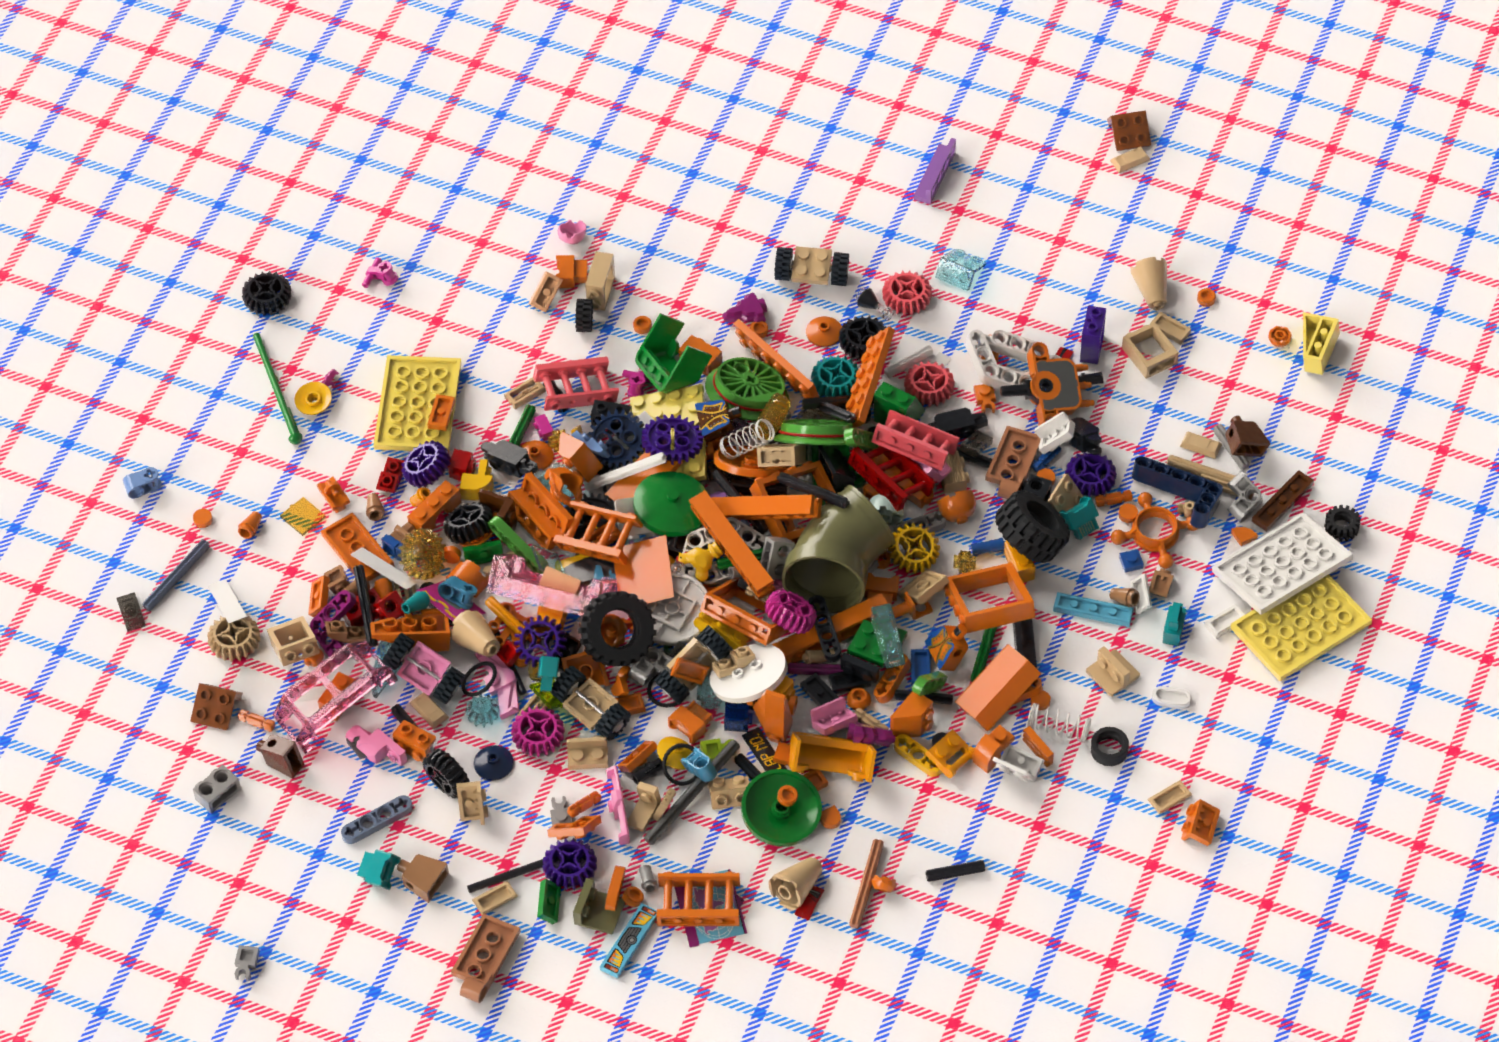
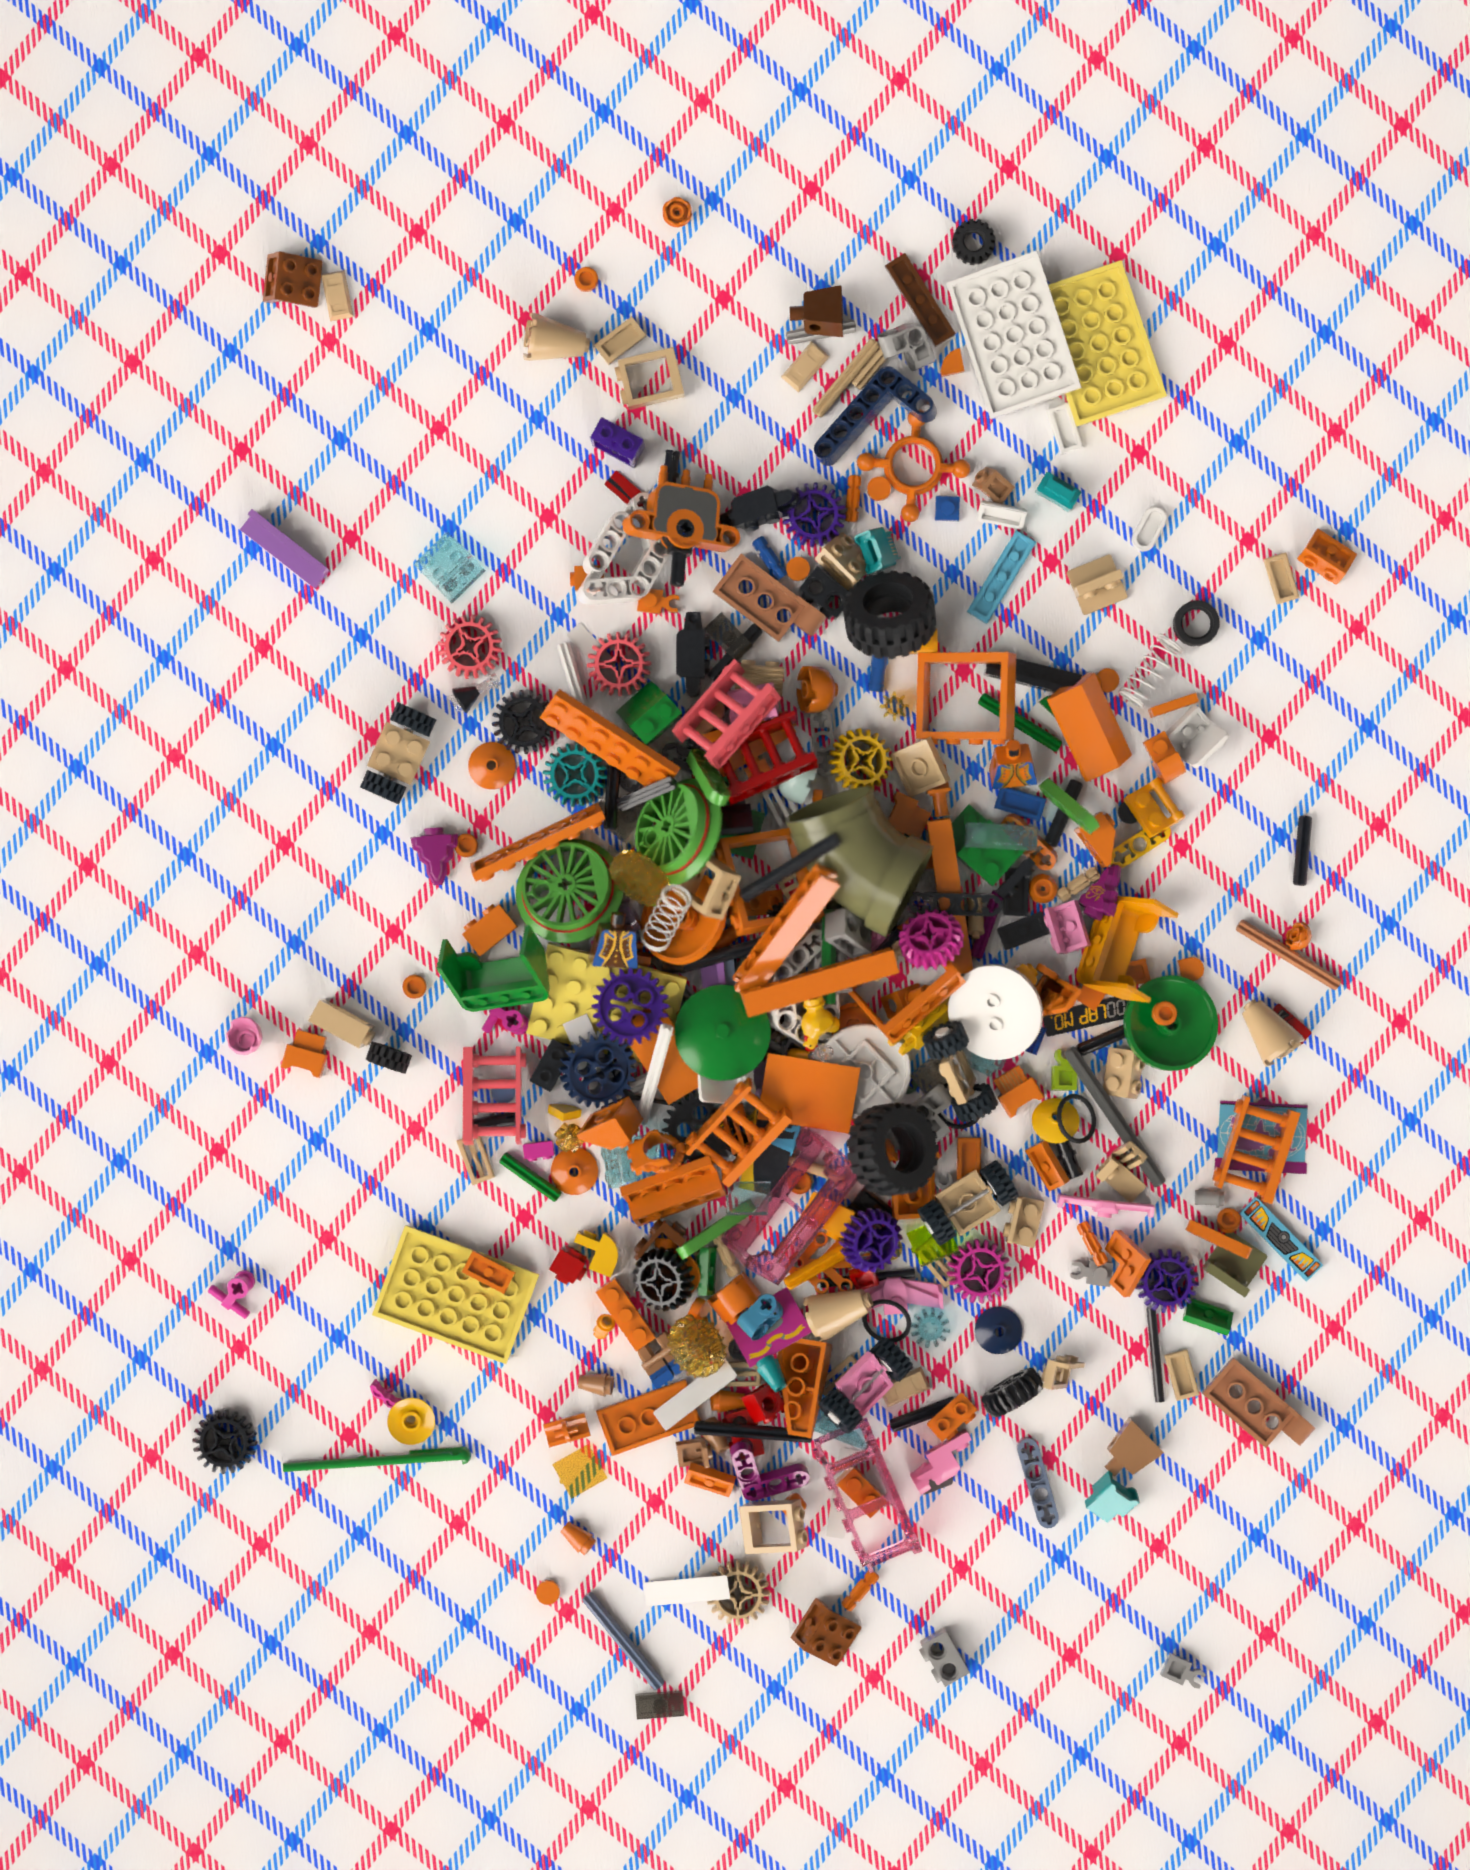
camera: 75 degrees left, 35 degrees up
medium blue piece [123,467,162,499] -> none
reddish brown torso [256,734,304,779] -> none
medium nougat slope [325,620,366,644] -> none
red slope [376,457,405,493] -> none
dark purple gear [401,440,451,488] -> none
hinge [481,440,539,478] -> none
light nougat slope [528,271,563,313] -> none
light nougat slope [538,566,582,602] -> none
teal piece [538,656,559,693] -> none
medium blue slope [571,430,611,458] -> none
orange tile [610,677,629,697] -> none
orange tile [670,657,710,685] -> none
dark azure piece [681,747,717,782] -> none
tan slope [712,646,755,679] -> none
white bracket [1034,412,1075,455] -> none
medium nougat cone [1109,588,1140,607] -> none
tan arm [1177,501,1194,517] -> none
light yellow wedge [1303,312,1340,375] -> none

